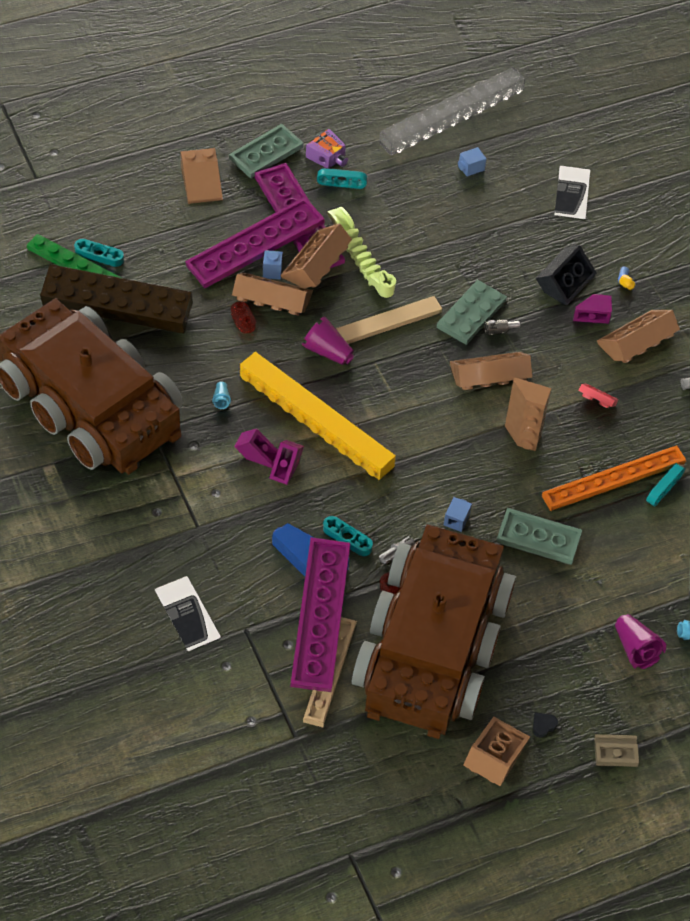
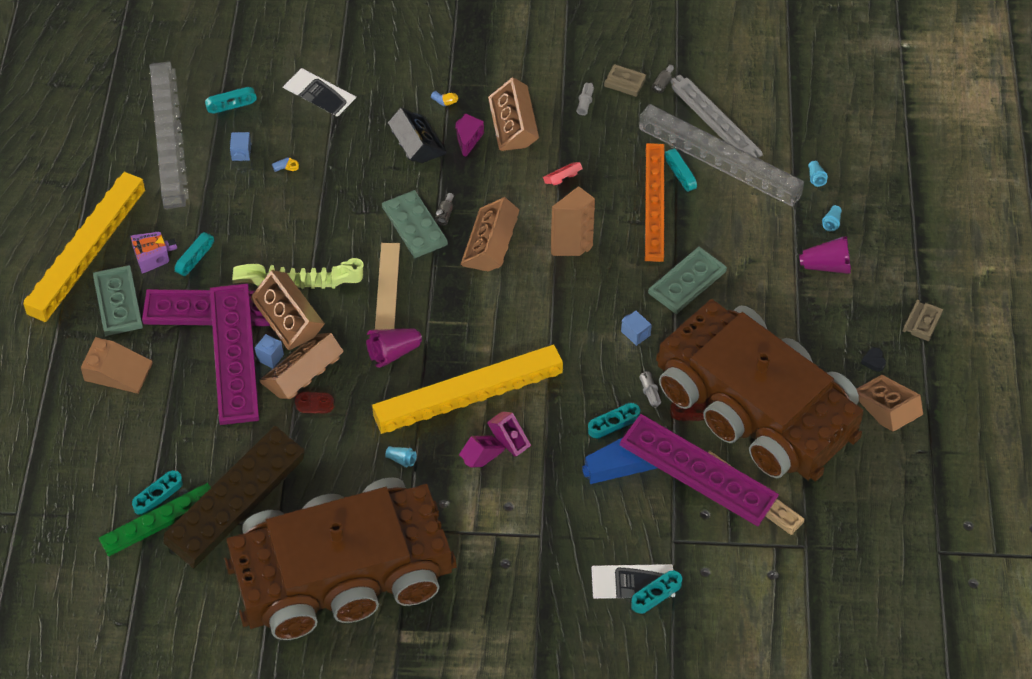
camera: 60 degrees left, 0 degrees up
none -> yellow brick [23,172,145,322]
none -> teal beam [205,87,257,113]
none -> arm [272,158,299,172]
none -> teal beam [631,571,682,614]

